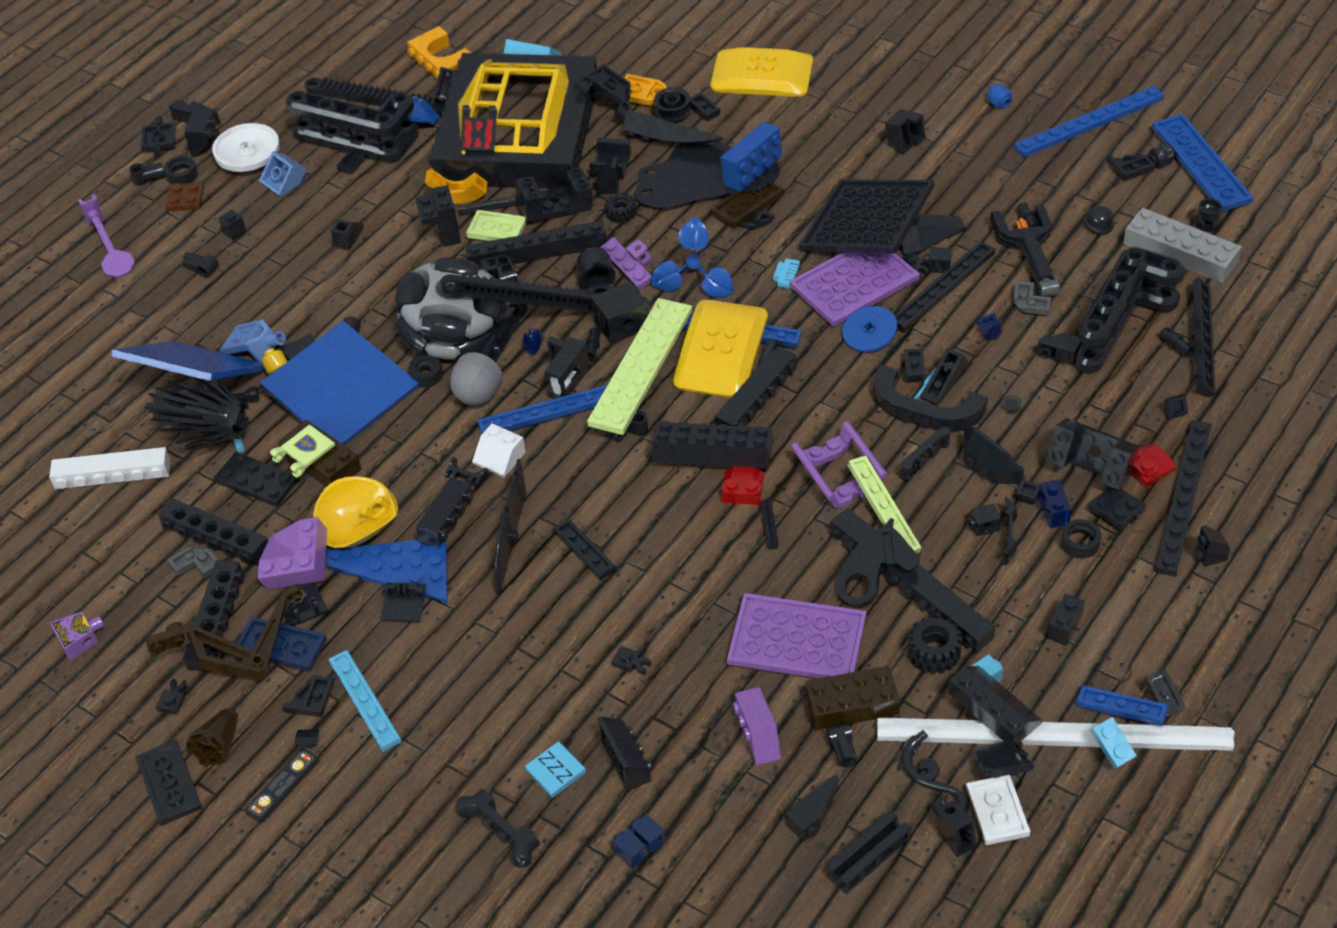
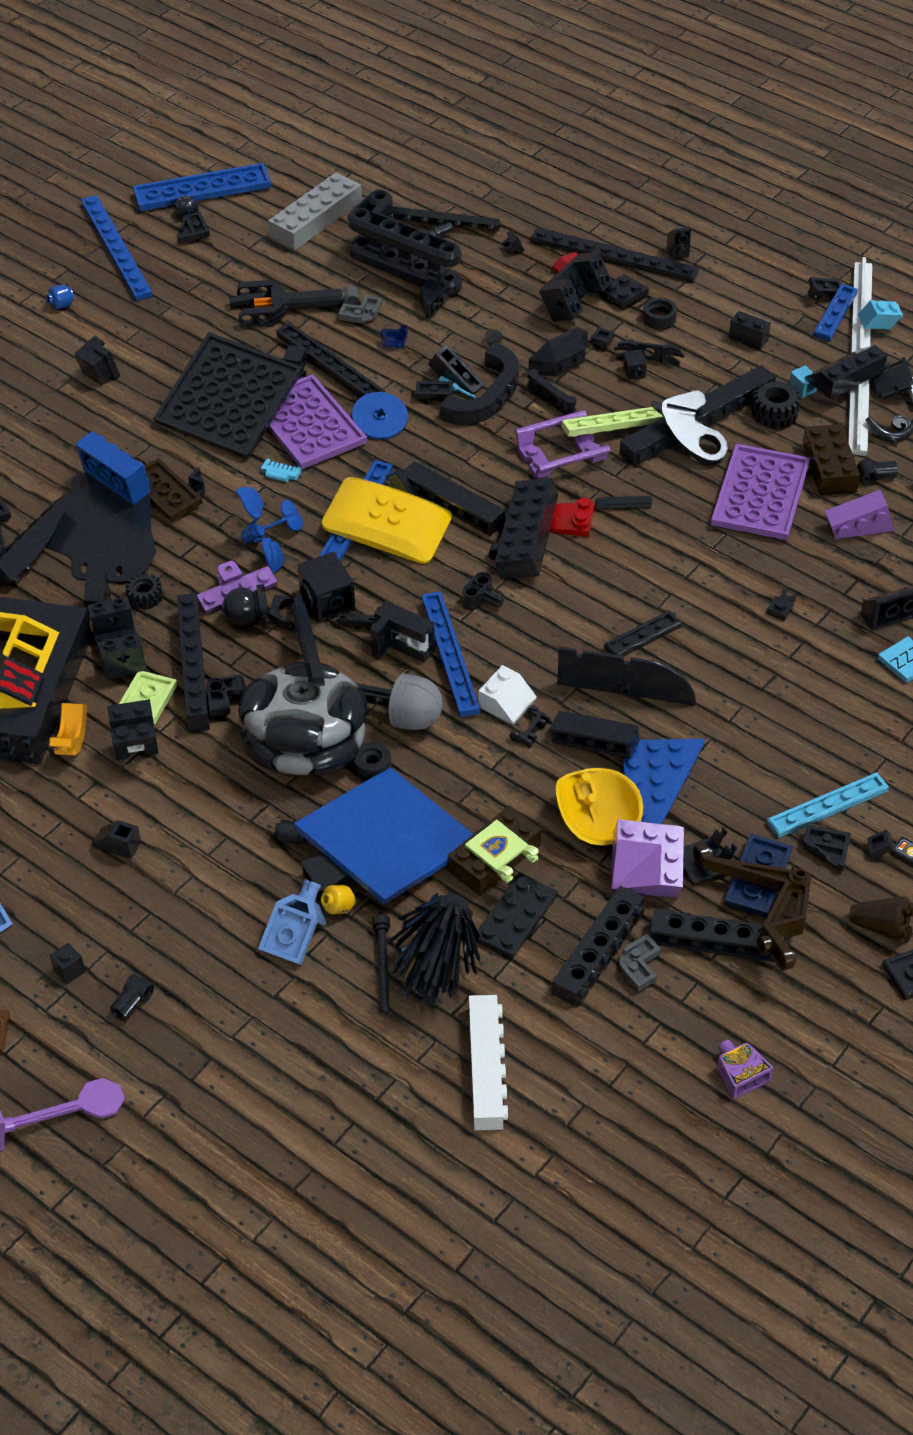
camera: 90 degrees left, 0 degrees up
blue tile [111,341,266,381] -> none
black plate [156,678,187,715] -> none
black hinge [381,582,427,622] -> none
black axle [458,195,517,215] -> none
clear blue plate [523,329,545,356] -> none
yellowish green plate [587,298,692,435] -> none
black panel [589,137,632,180] -> none
clear blue brick [1038,480,1071,529] -> none
black helmet [1083,206,1114,235] -> none
black wheel [1195,198,1222,232] -> none

